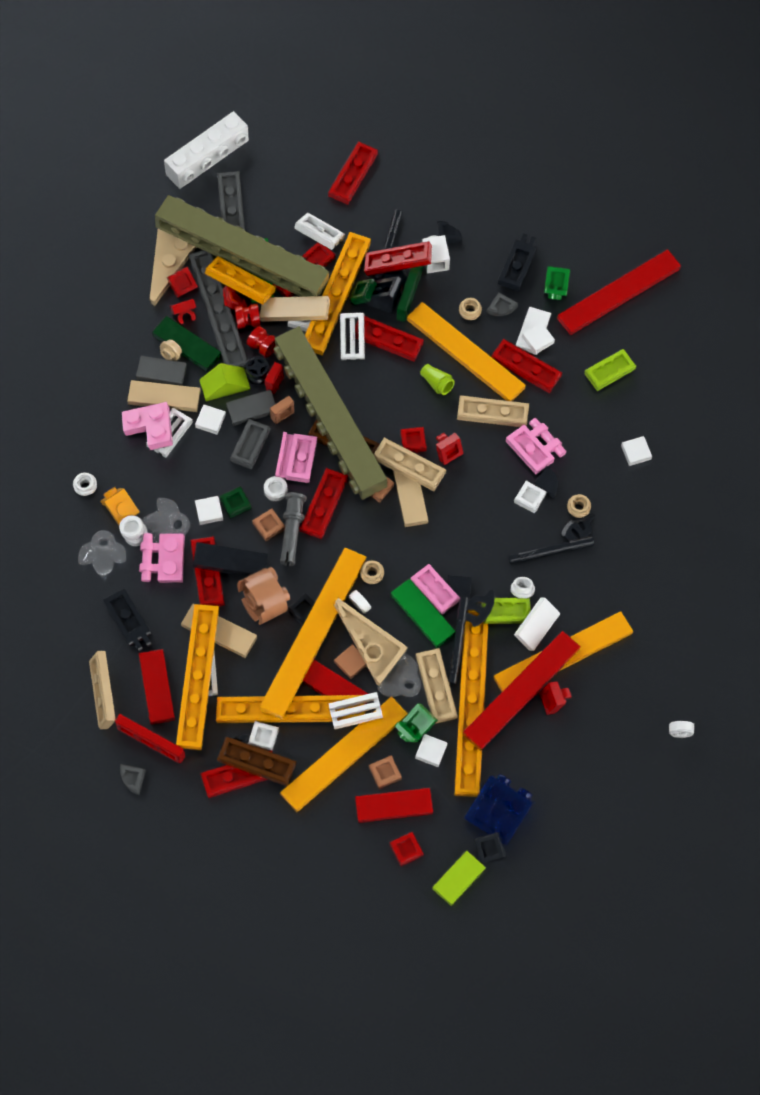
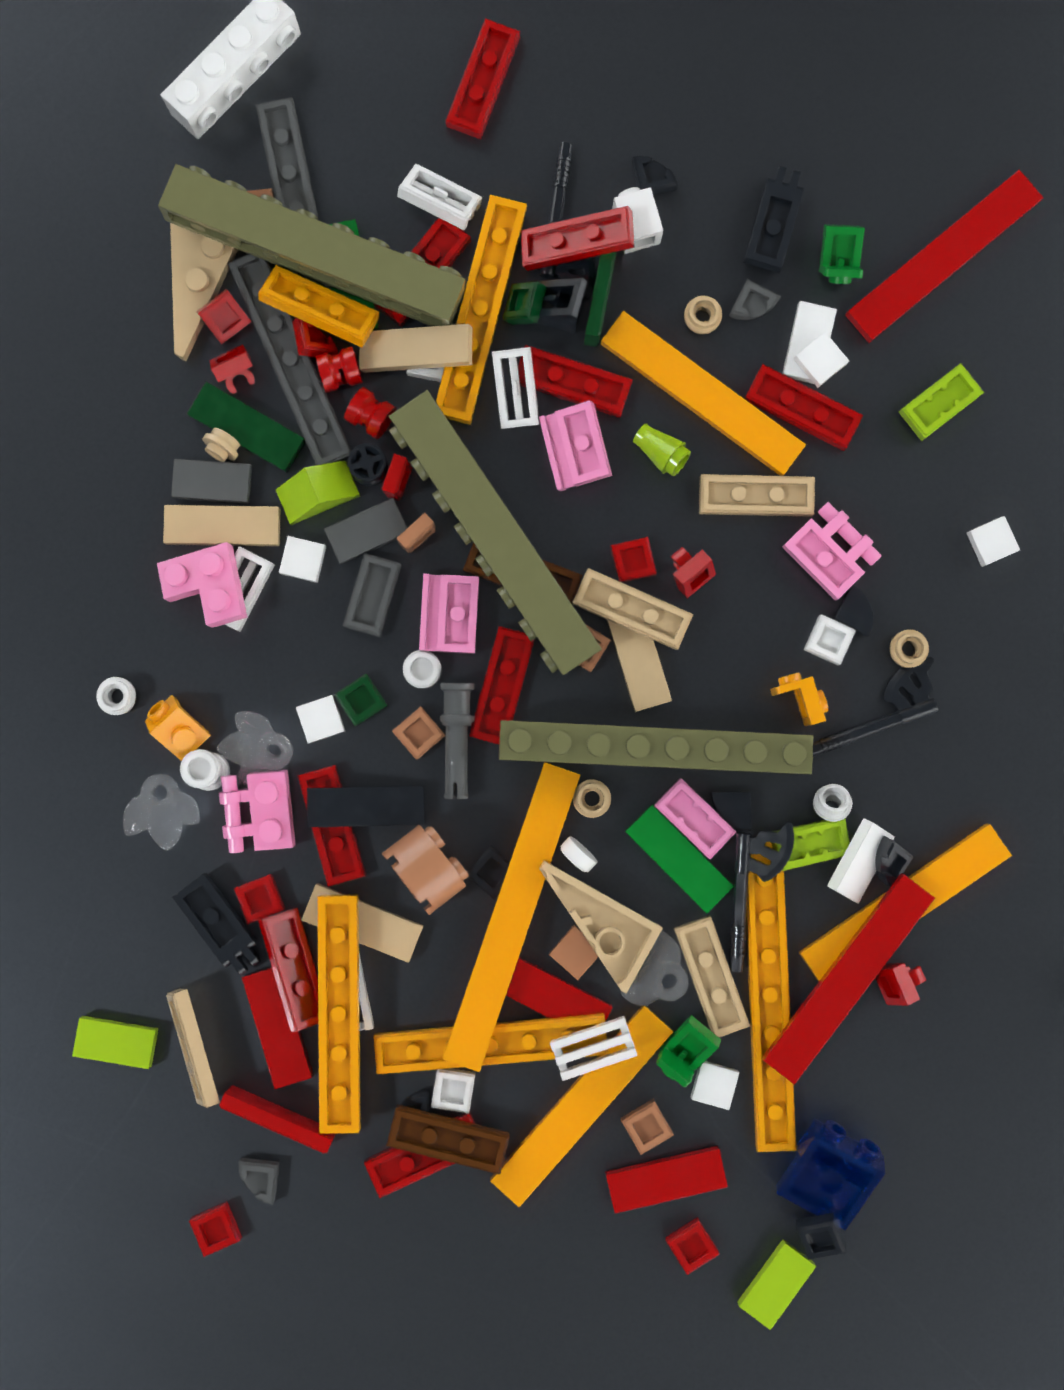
camera: 10 degrees left, 20 degrees up
none -> lime tile [72,1016,159,1069]
none -> red tile [189,1201,242,1257]
none -> red tile [234,874,285,924]
none -> red tile [258,908,319,1032]
none -> olive brick [498,720,813,774]
none -> bright pink plate [539,400,612,491]
none -> light orange bracket [770,672,828,726]
none -> black tile [875,836,914,887]

